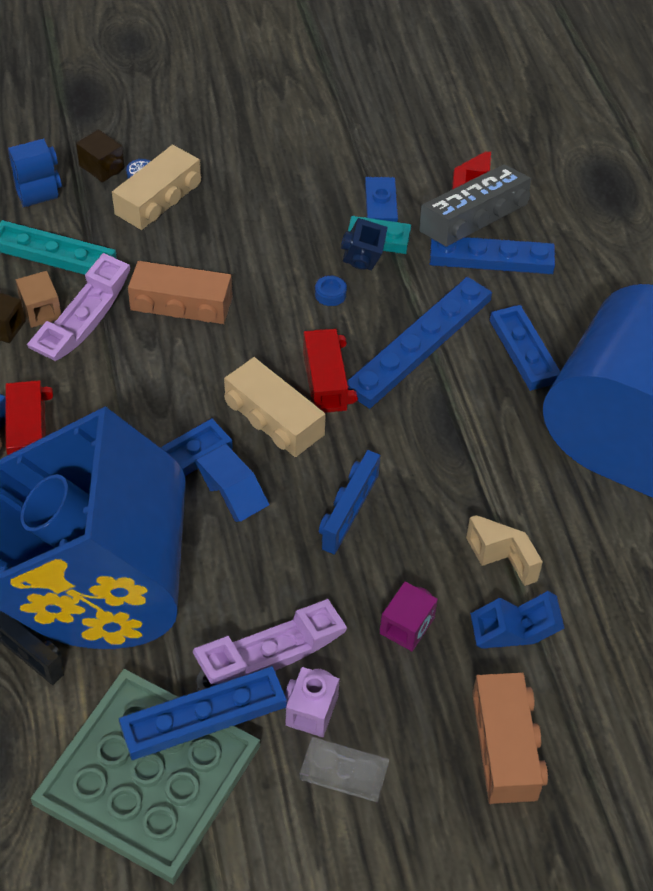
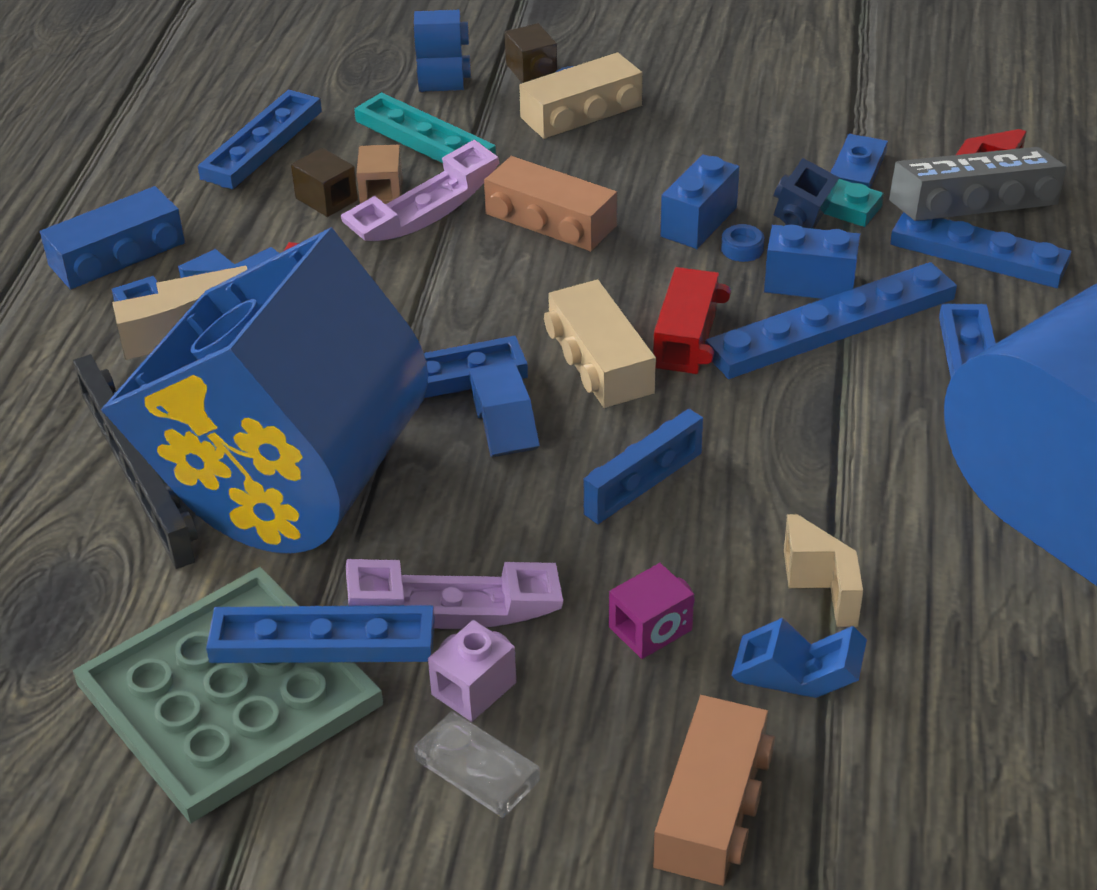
camera: 25 degrees right, 10 degrees down
none -> blue brick [660,154,740,249]
none -> blue brick [764,225,860,299]

